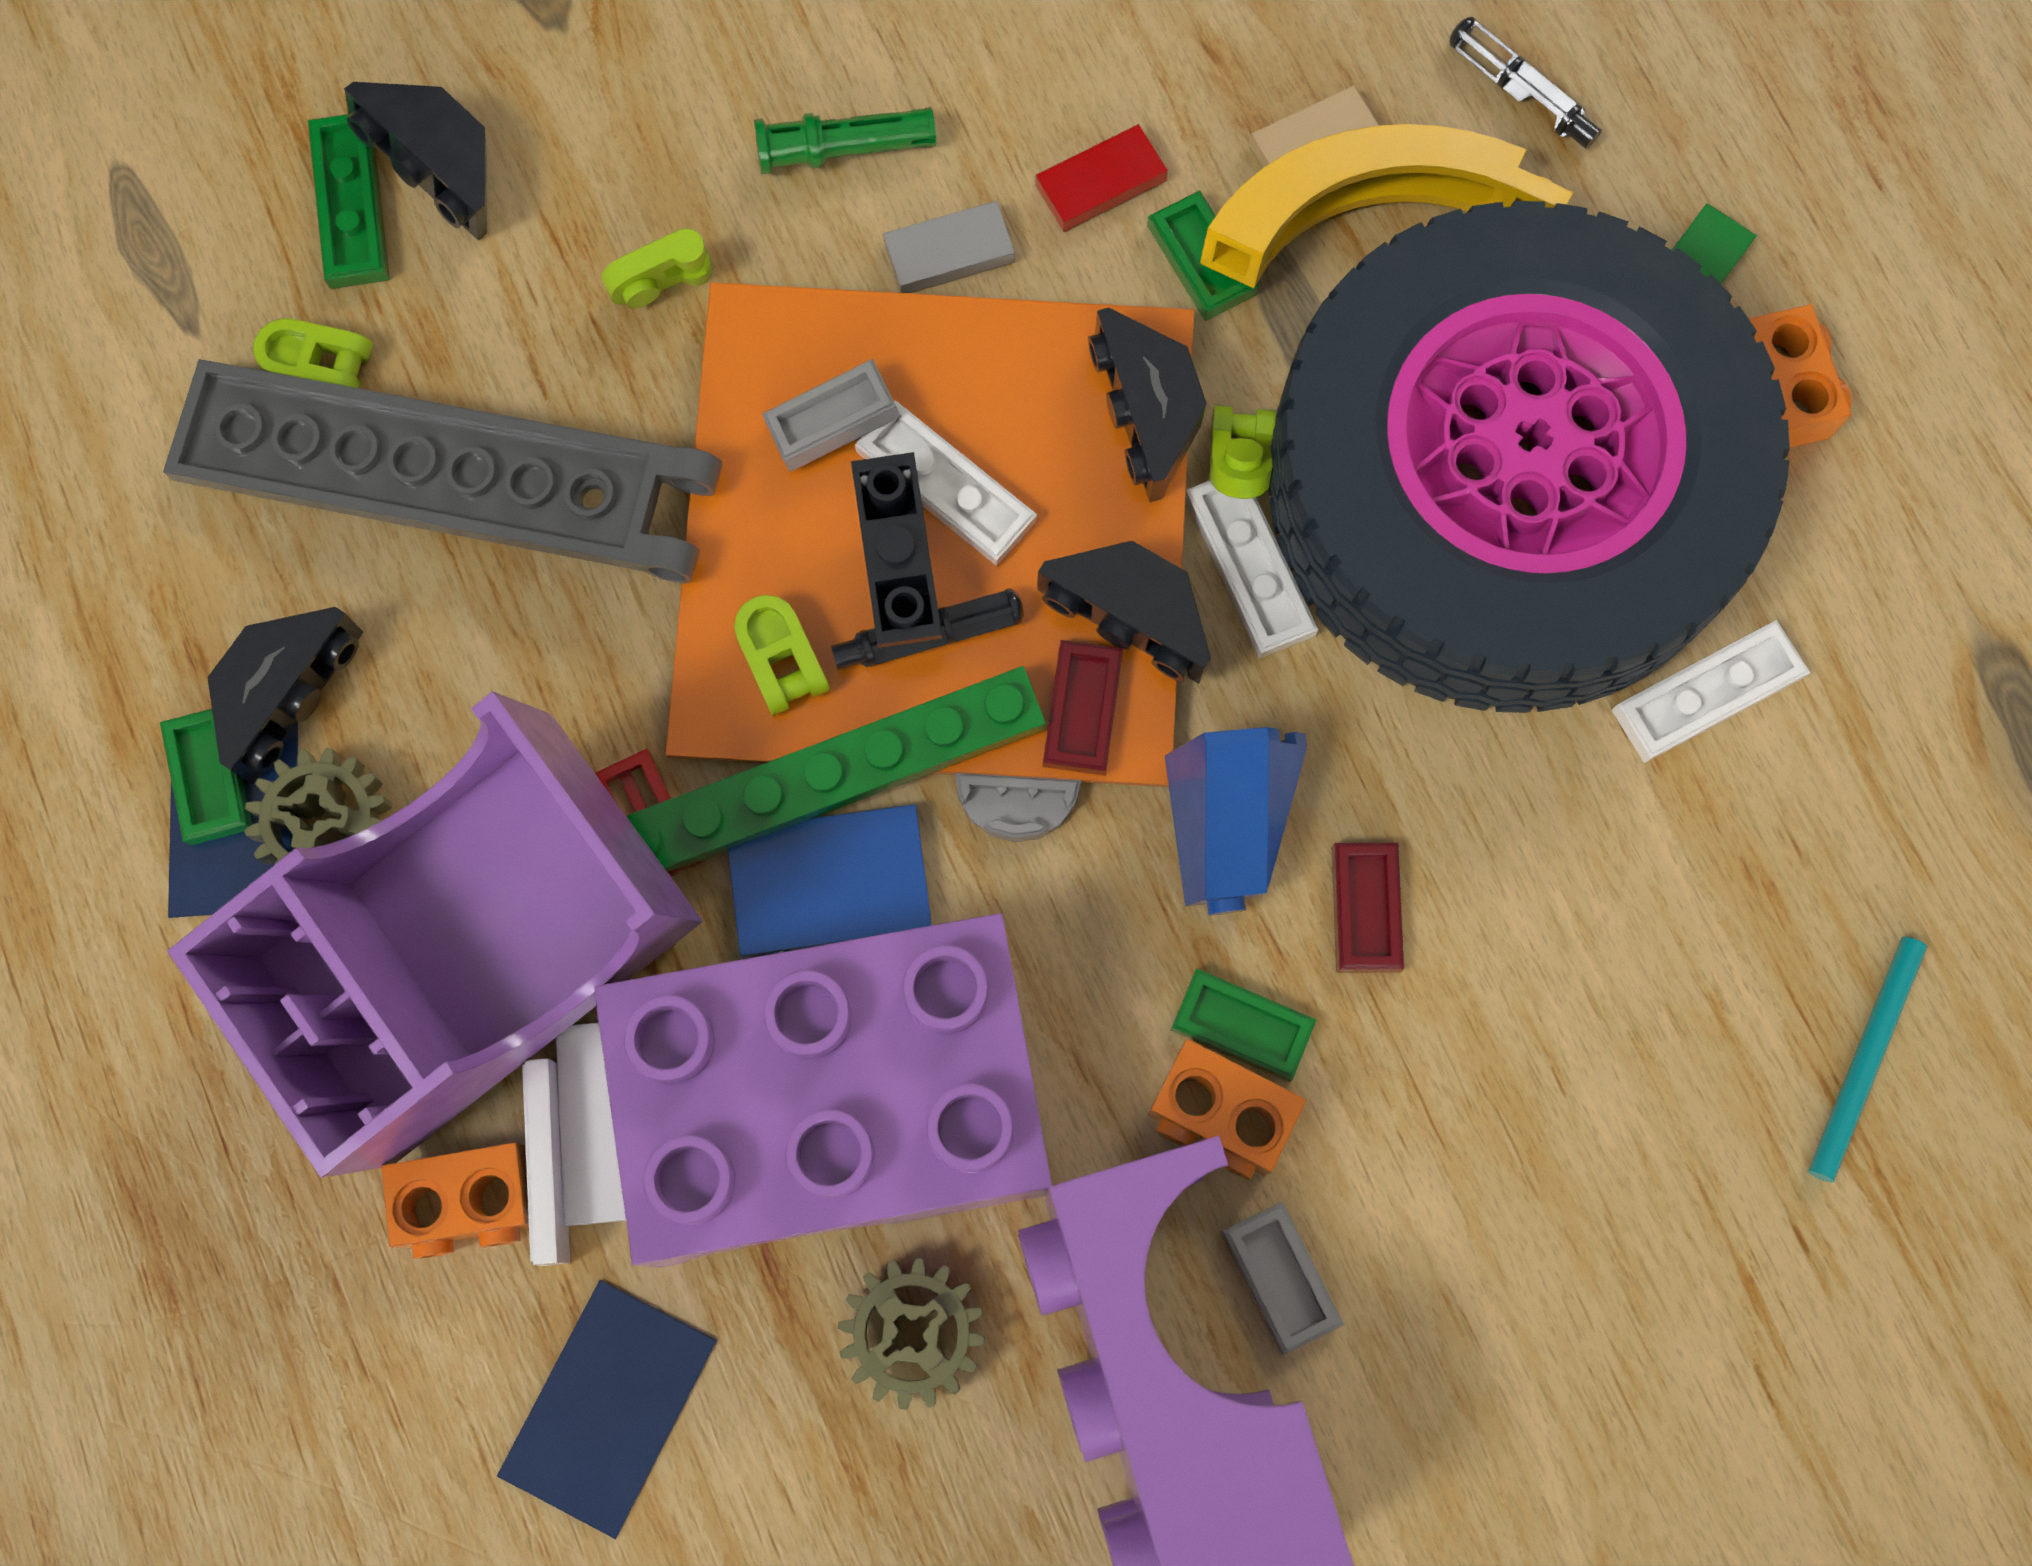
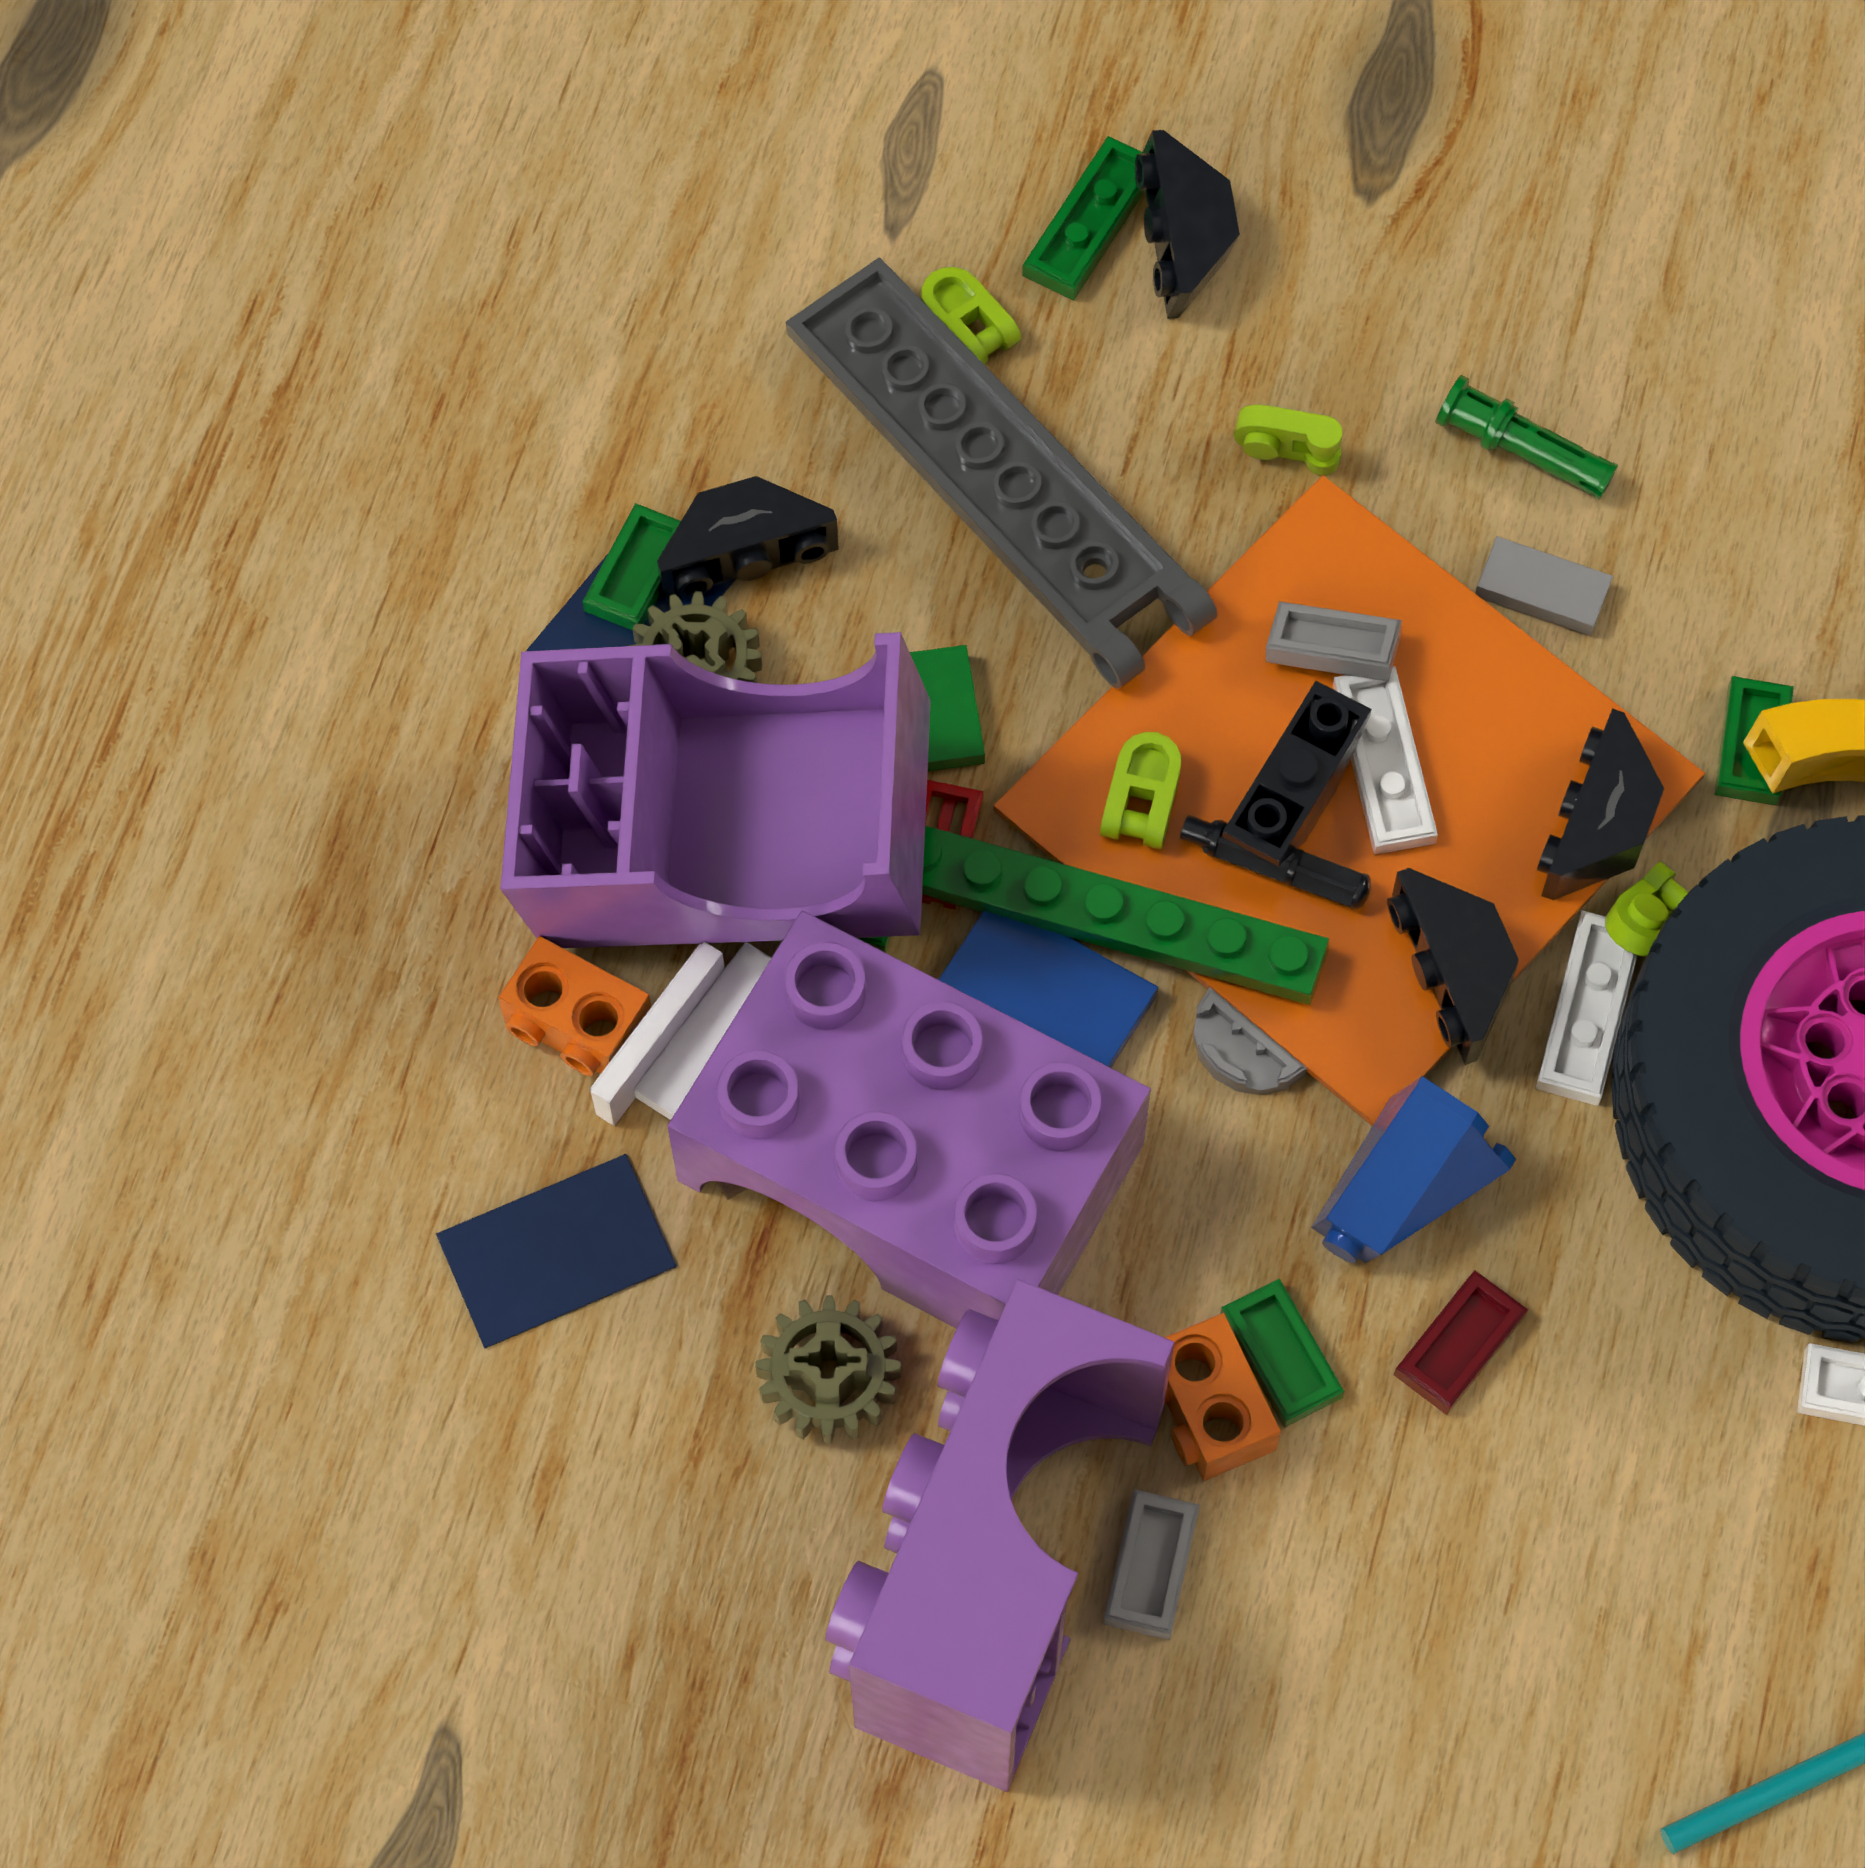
camera: 40 degrees right, 10 degrees down
red tile [1035,124,1168,232] -> none
dark red tile [1043,640,1123,776] -> none
none -> green tile [910,645,985,772]

